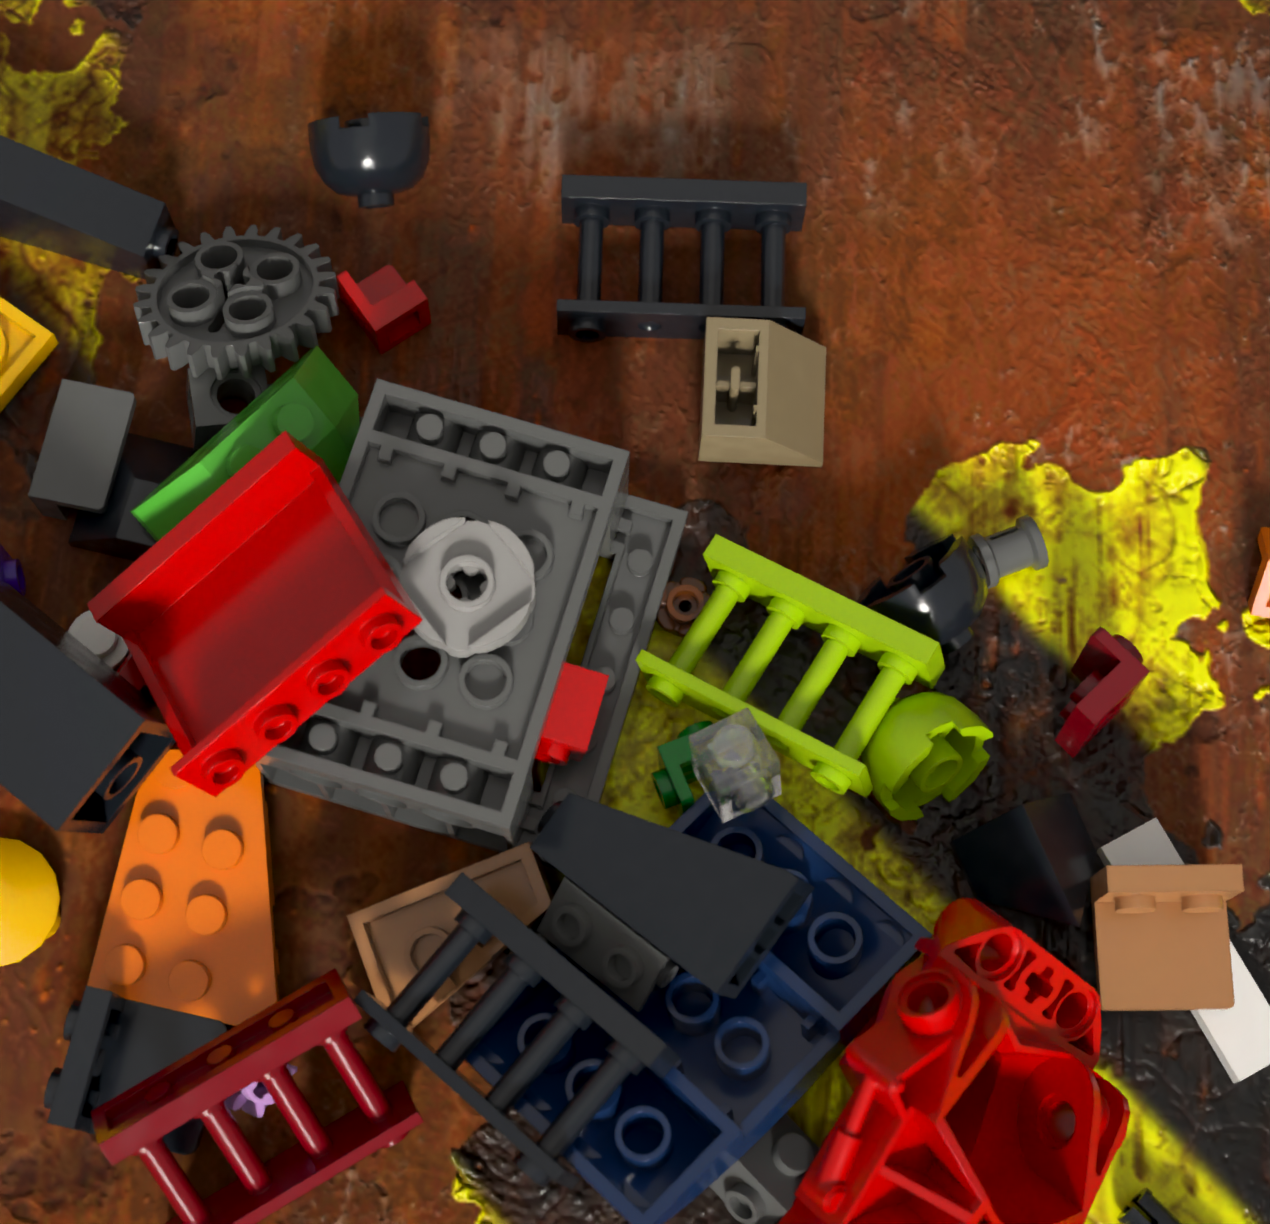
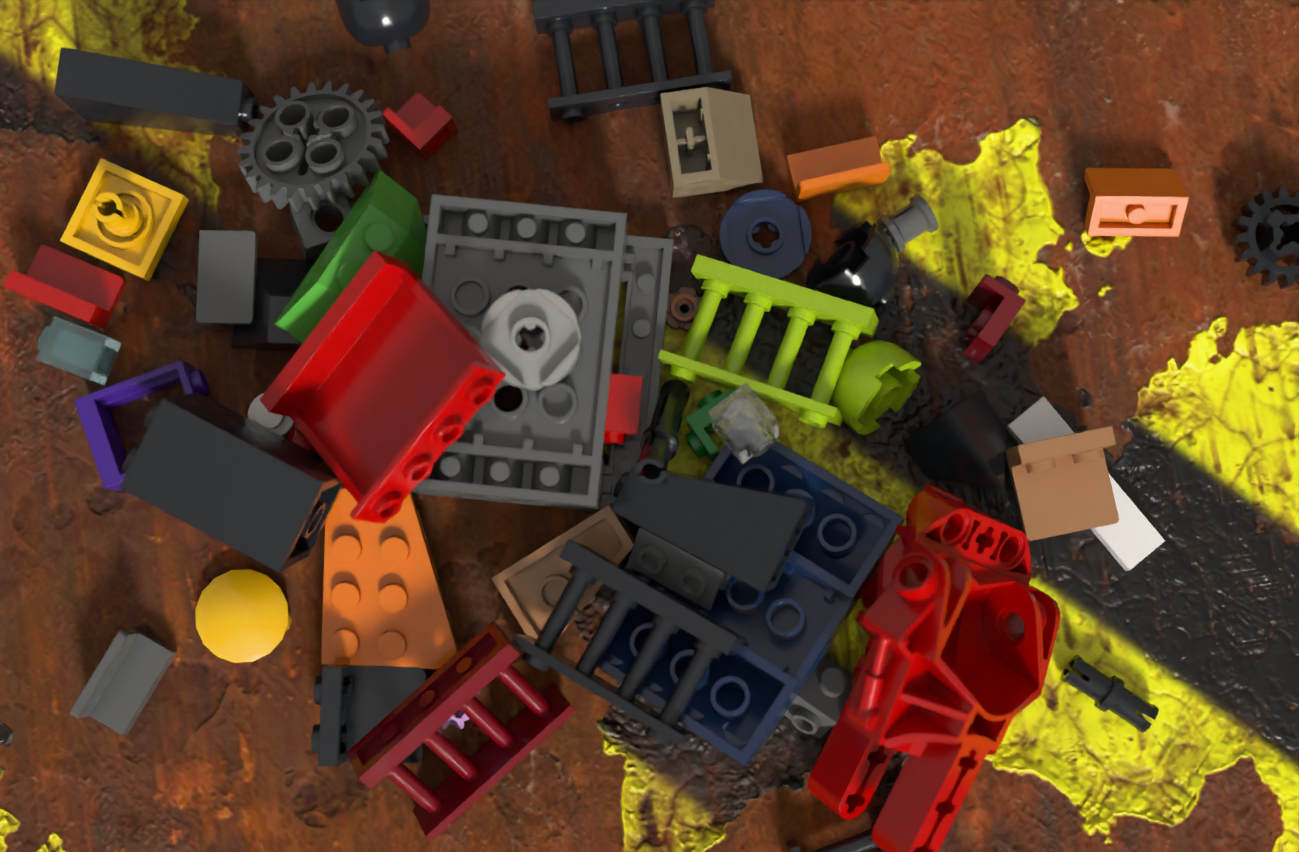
camera: 10 degrees left, 10 degrees up
none -> black pin [635,379,690,485]
none -> dark blue plate [719,189,812,280]
none -> orange panel [785,136,891,203]

